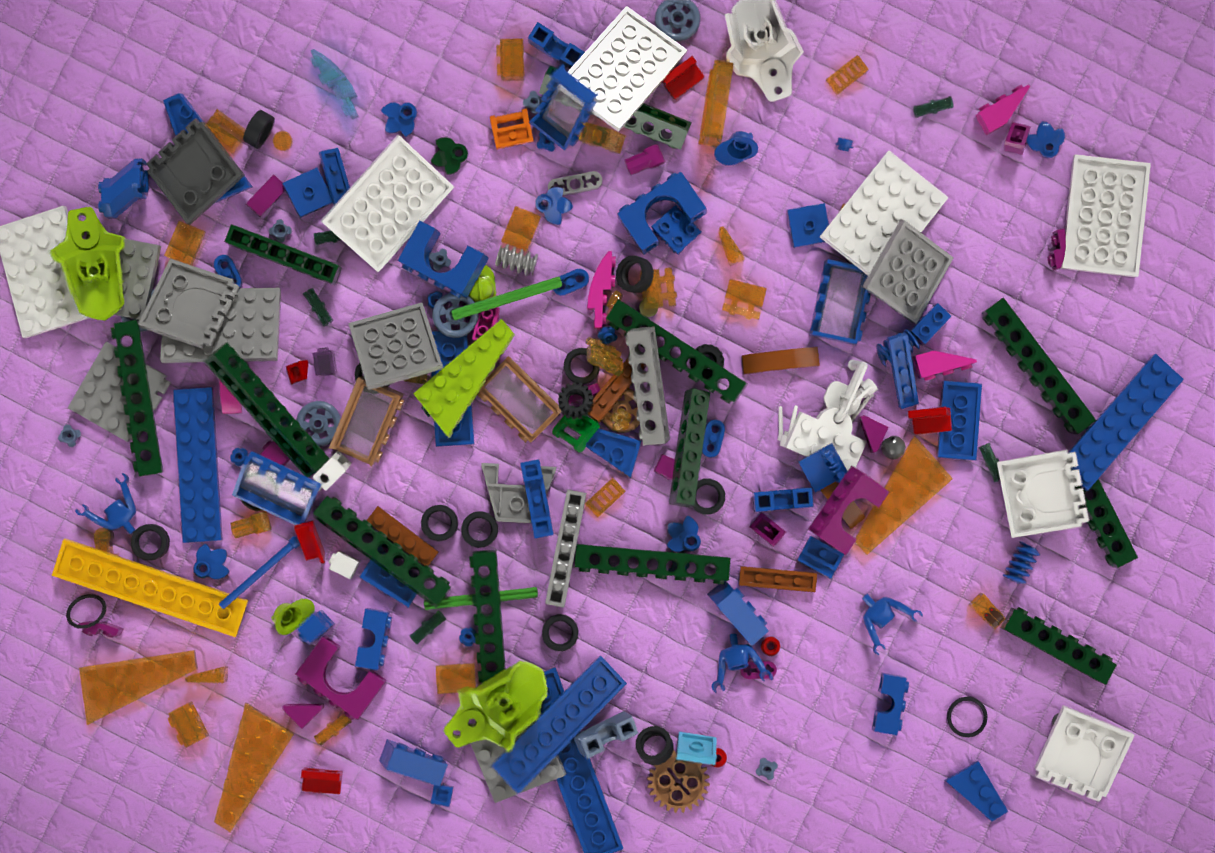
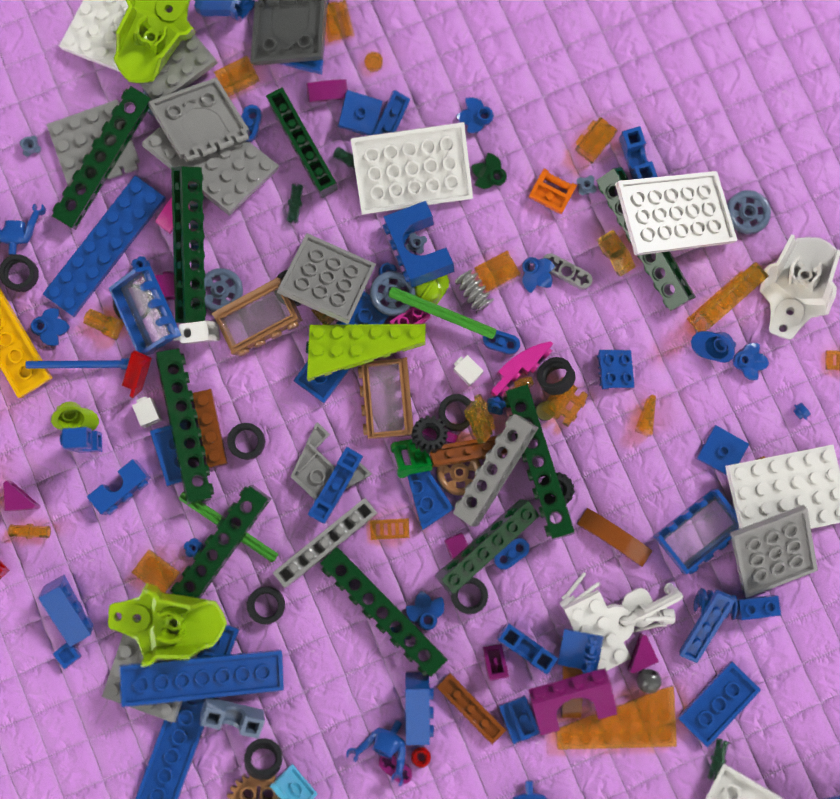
camera: 40 degrees right, 5 degrees down
black tyre [243,110,275,149] -> none
sand blue plate [269,219,292,242] -> none
red slope [286,360,309,384] -> none
magenta arch [295,635,387,720] -> none
clear light blue slope [310,49,359,120] -> none
clear purple brick [313,347,337,377] -> none
clear green pin [409,610,447,645] -> none
black tyre [461,511,498,548] -> none
blue window [529,64,599,151] -> none
blue plate [537,132,555,152] -> none
clear yellow plant [610,408,632,431] -> none
blue arch [617,172,707,255] -> none
magenta piece [624,144,665,175] -> none
red panel [662,55,705,99] -> none
clear yellow plate [722,279,767,320] -> none
red panel [908,407,952,435] -> none
dark pink slope [912,351,977,381] -> none
dark green brick [982,297,1096,435] -> none
none -> white brick [453,355,484,387]
none -> blue plate [733,343,769,380]

